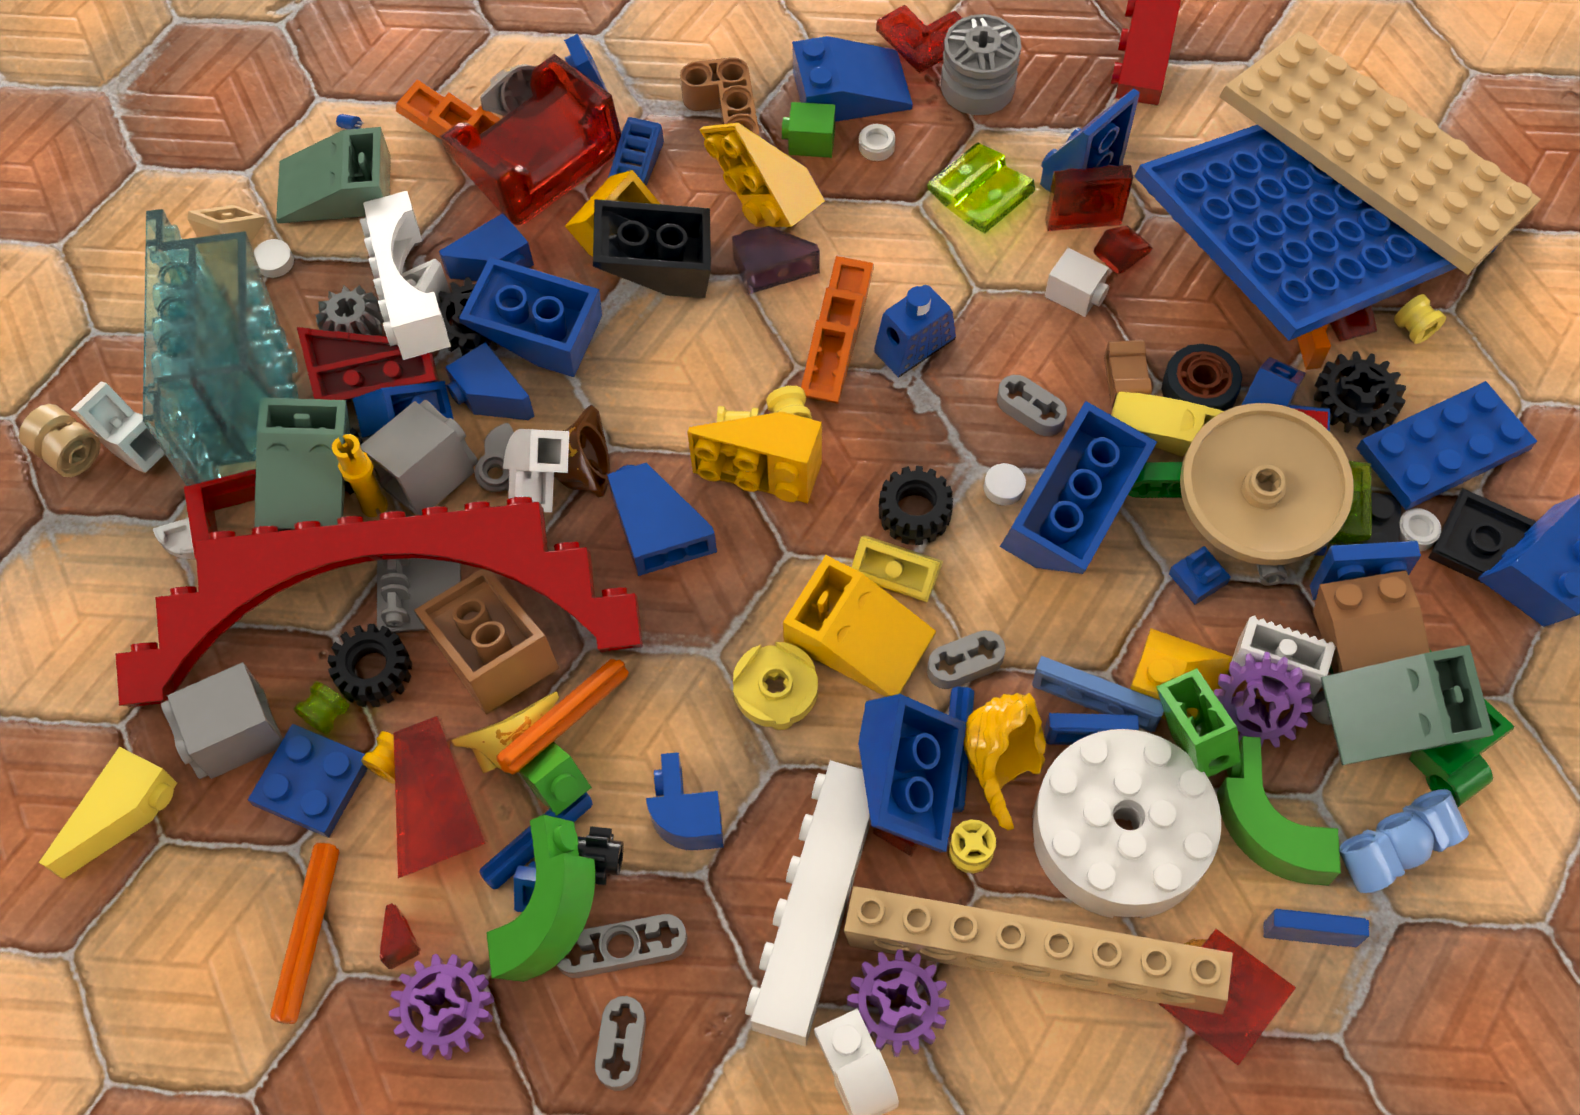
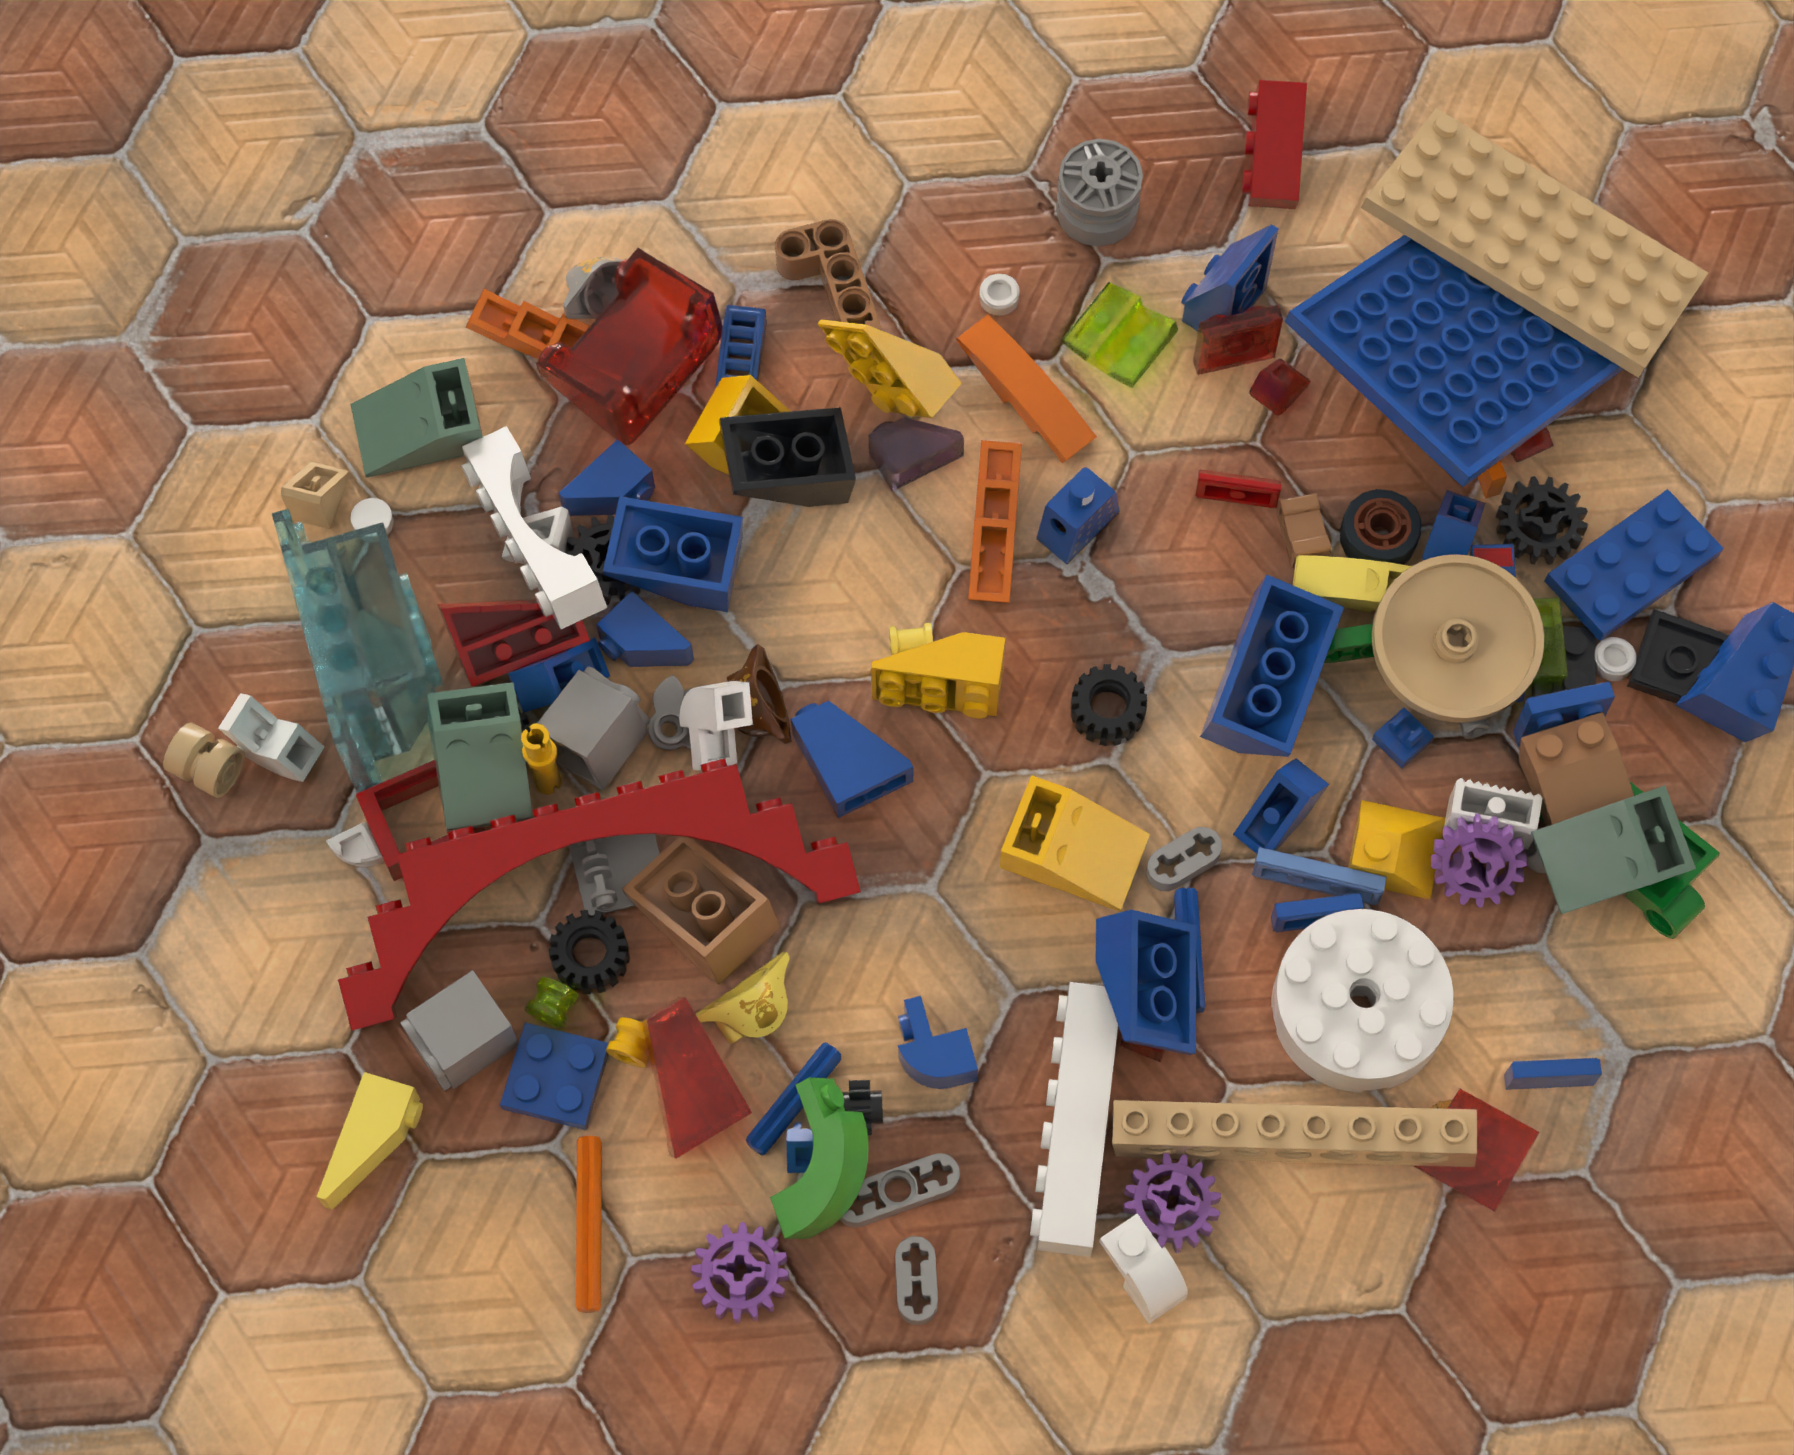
camera: 10 degrees left, 5 degrees up
light grey gear [316,285,384,336] -> none
blue piece [336,114,364,129] -> none
clear red slope [380,903,421,969] -> none
orange axle [497,659,629,775] -> none
bright green brick [519,742,592,816] -> none
blue wing [564,34,613,110] -> none
light yellow plate [733,642,818,730] -> none
light yellow wheel [766,386,812,419] -> none
bright green brick [782,102,835,158] -> none
blue slope [792,36,913,122] -> none
light yellow slope [851,536,943,602] -> none
clear red plate [876,5,962,74] -> none
light yellow wheel [949,819,996,874] -> none
yellow hair [963,693,1046,831] -> none
white tile [983,463,1026,506] -> none
light grey beam [997,375,1067,436] -> none
white brick [1045,248,1110,317] -> none
bright green torso [1156,668,1240,777] -> none
bright green arch [1217,736,1341,886] -> none
light blue piece [1339,789,1469,893] -> none
light yellow wheel [1394,294,1446,344] -> none
none -> orange slope [956,314,1097,463]
none -> red slope [1195,469,1282,508]
none -> blue slope [1233,758,1329,853]

